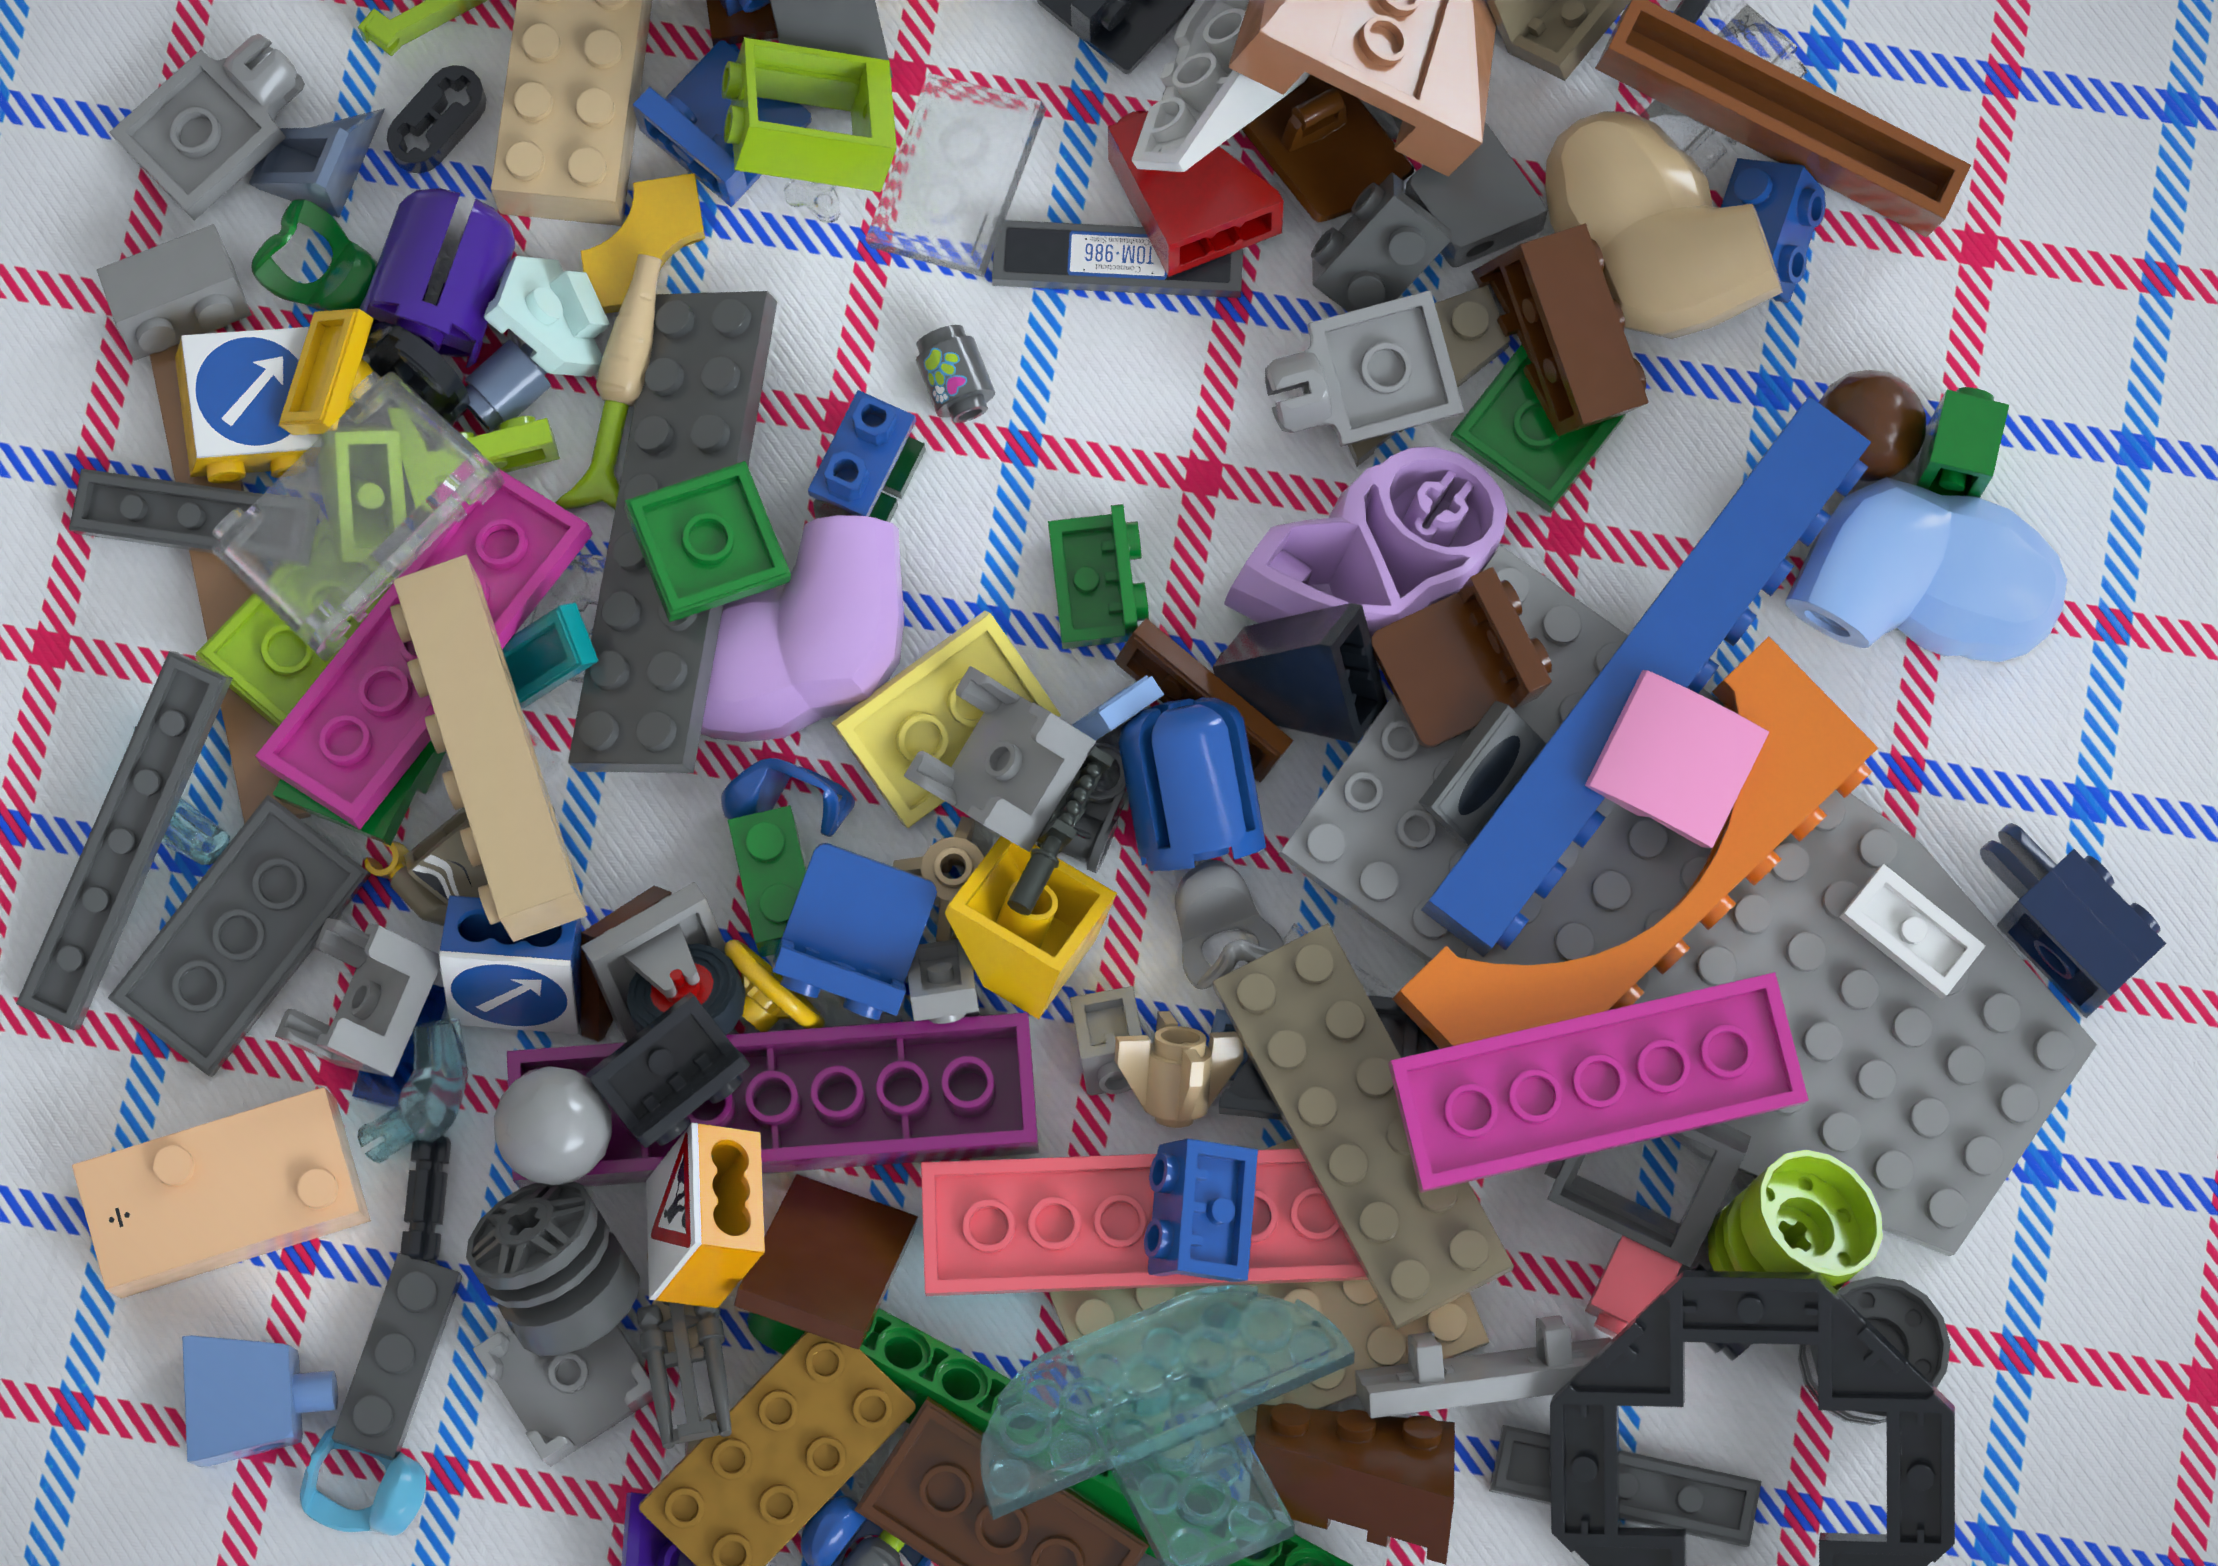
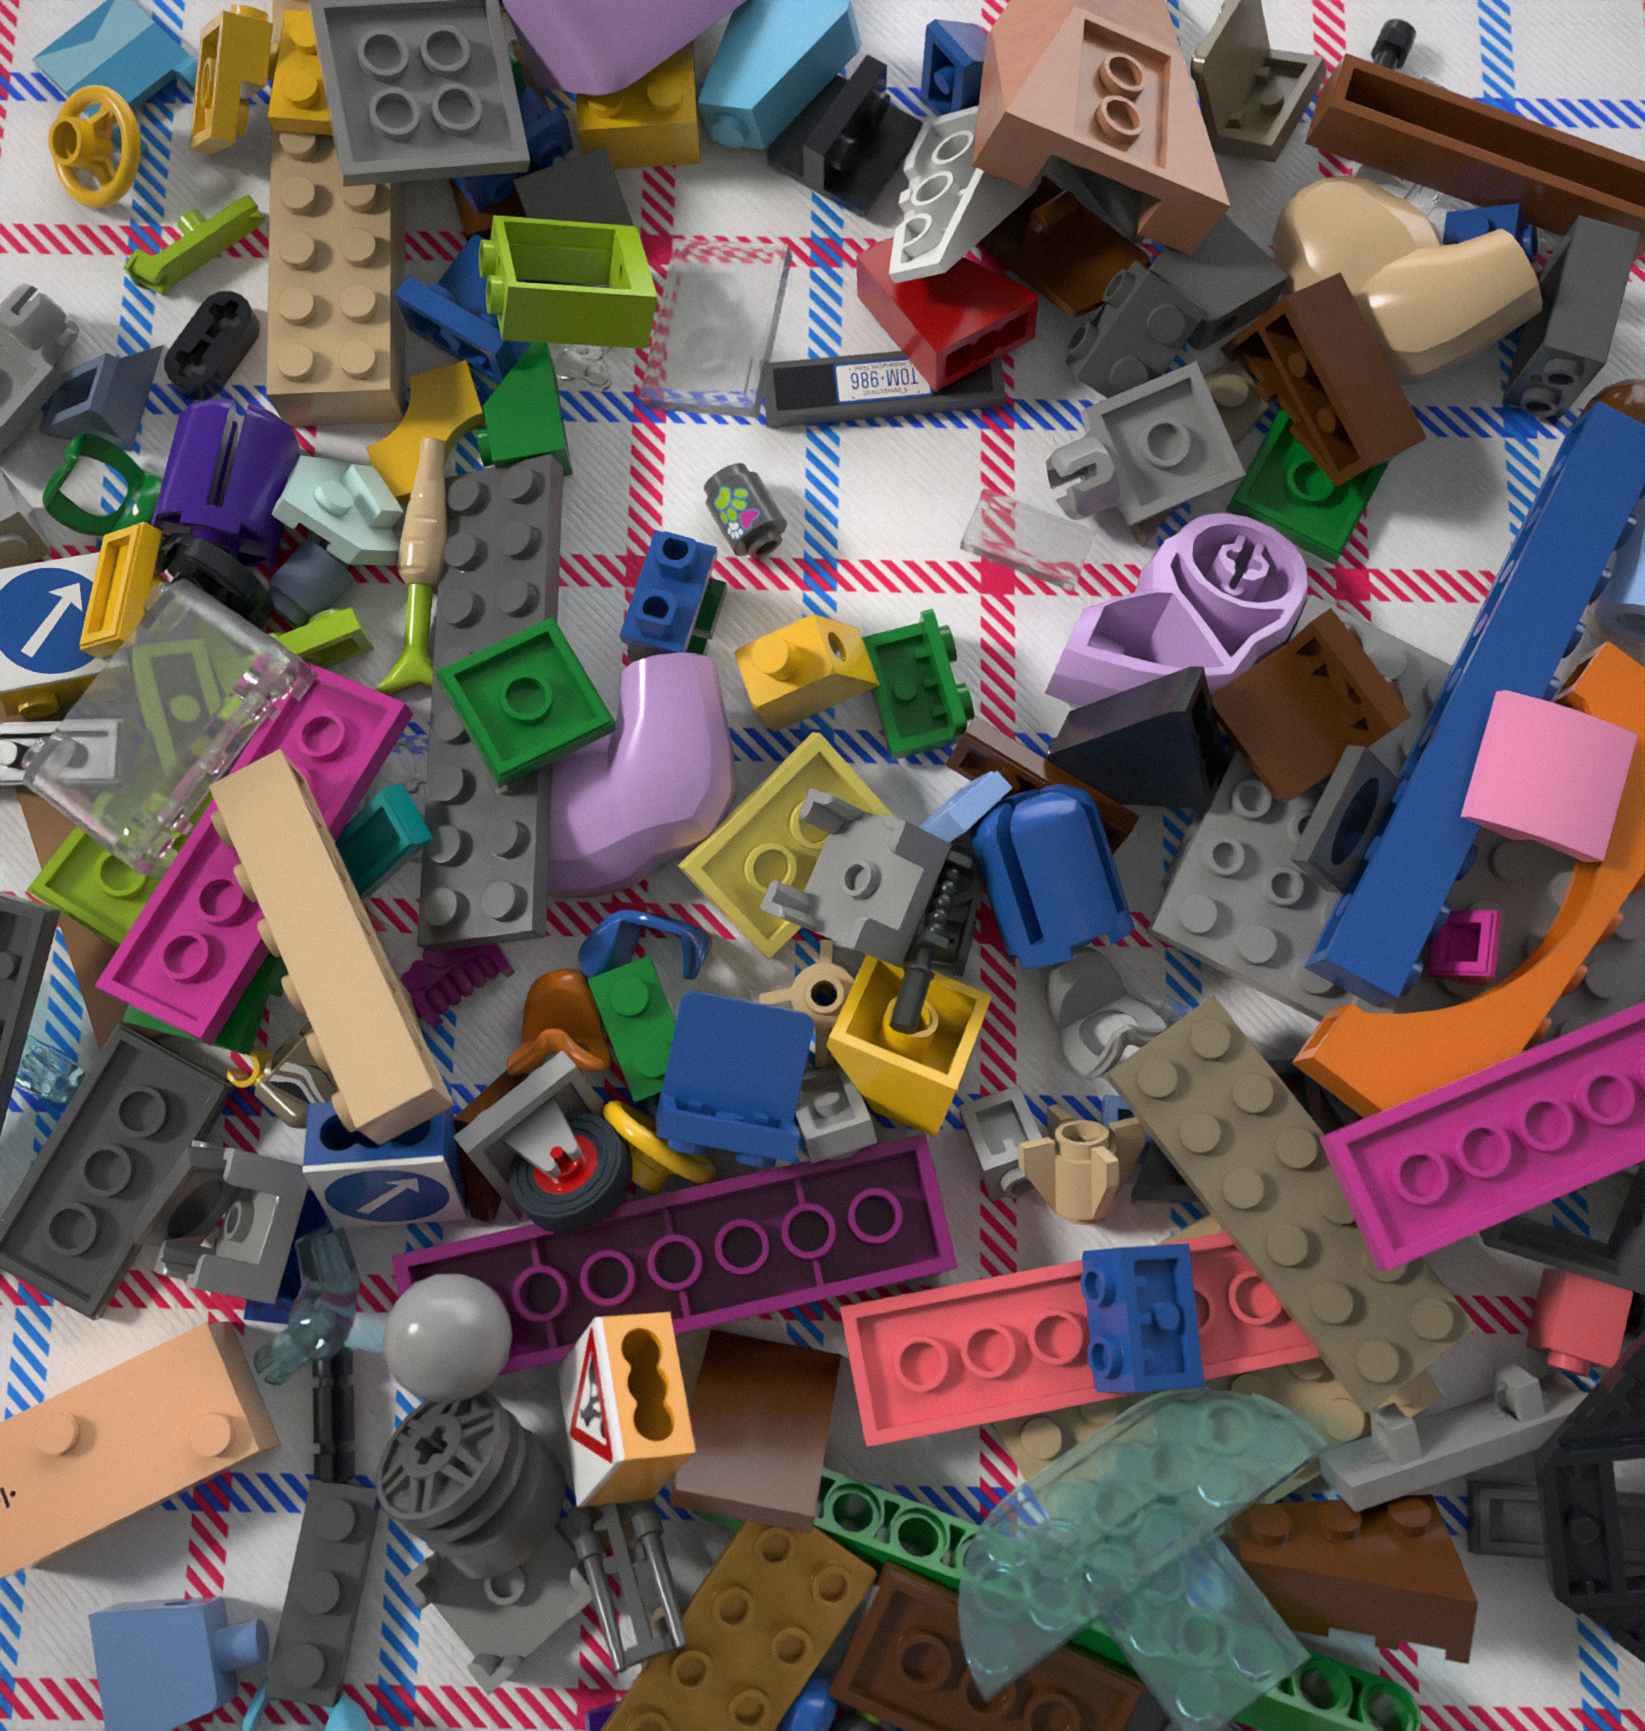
camera: 10 degrees left, 0 degrees up
black bracket [585,992,750,1148] -> none
none -> dark grey tile [132,1146,252,1246]
none -> magenta piece [400,944,515,1028]
none -> green slope [476,342,573,476]
none -> orange piece [507,969,612,1076]
none -> yellow torso [734,615,880,732]
none -> clear tile [960,488,1097,592]
none -> dark pink slope [1428,910,1502,986]
none -> dark grey window [1502,215,1640,419]

